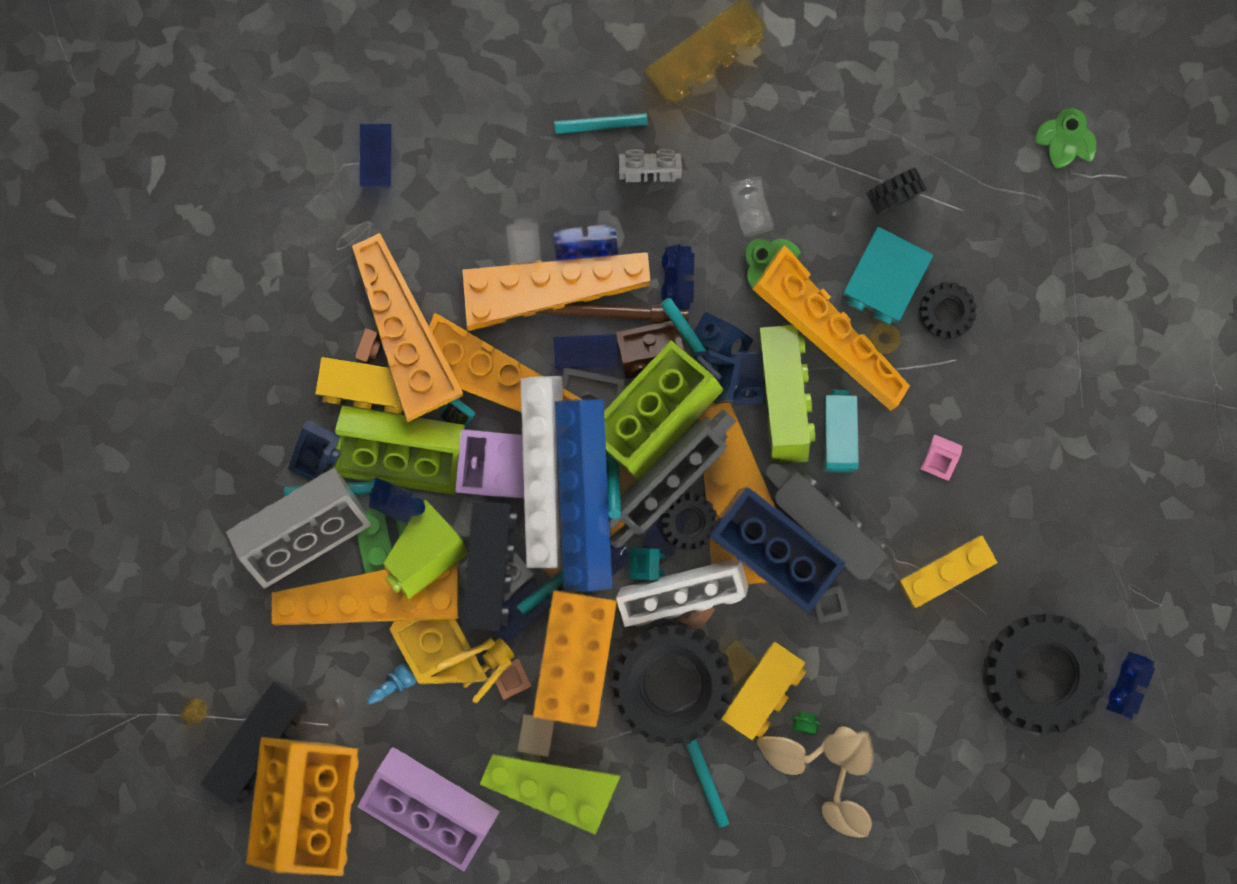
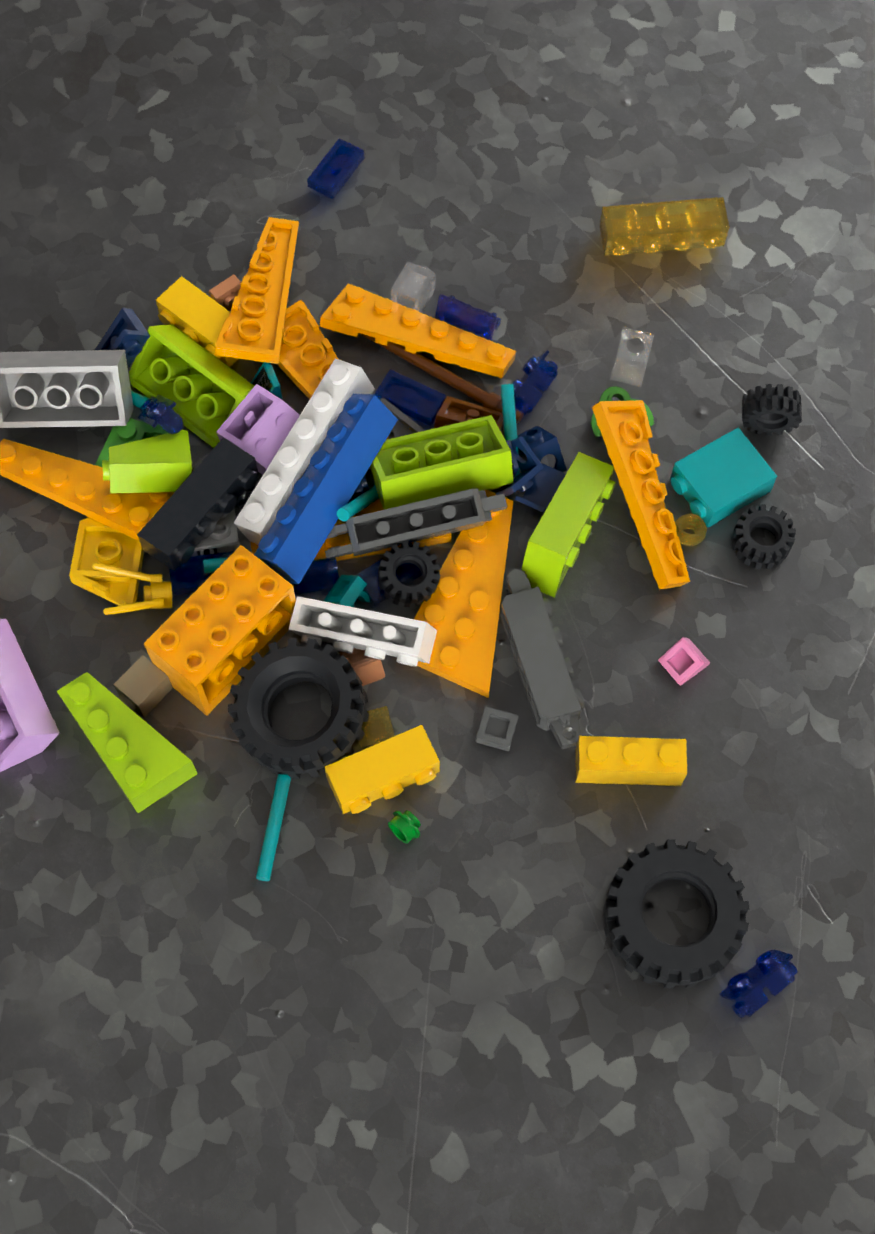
camera: 30 degrees right, 20 degrees down
dark azure bar [366,663,417,704] -> none
nougat plate [490,658,532,700] -> none
teal bar [554,113,648,134] -> none
light grey hinge [619,149,682,182] -> none
dark blue slope [709,486,846,614] -> none
tan plant [757,727,872,838] -> none
slope [823,390,858,472] -> none

